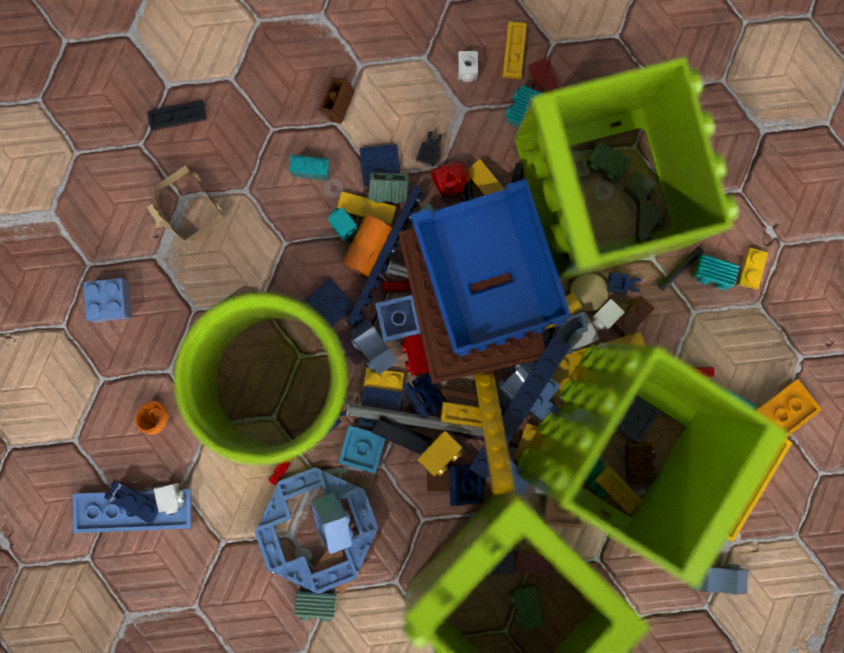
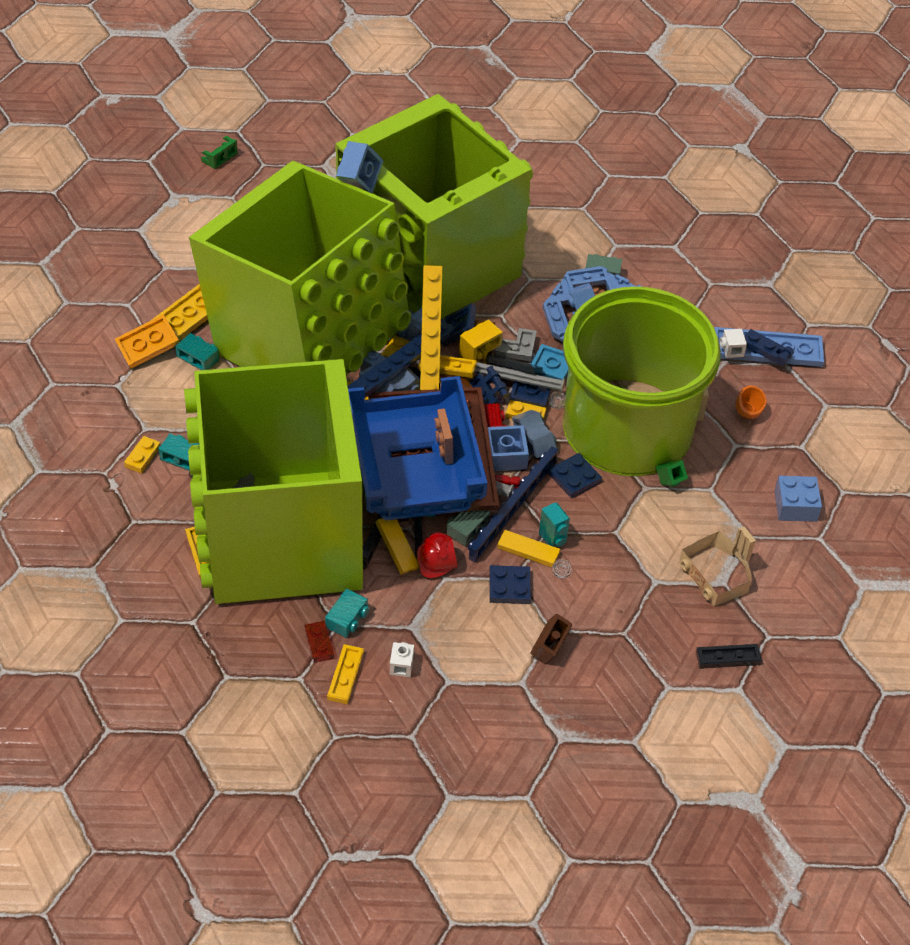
camera: 175 degrees left, 35 degrees down
teal brick [289,154,331,181] -> none
axle [336,330,363,365] -> none
orange piece [341,215,393,277] -> none
sand green brick [369,172,409,204] -> none
black plate [416,131,442,167] -> none
none -> medium blue brick [336,141,384,193]
none -> nougat plate [434,408,453,465]
none -> light grey plate [495,328,537,361]

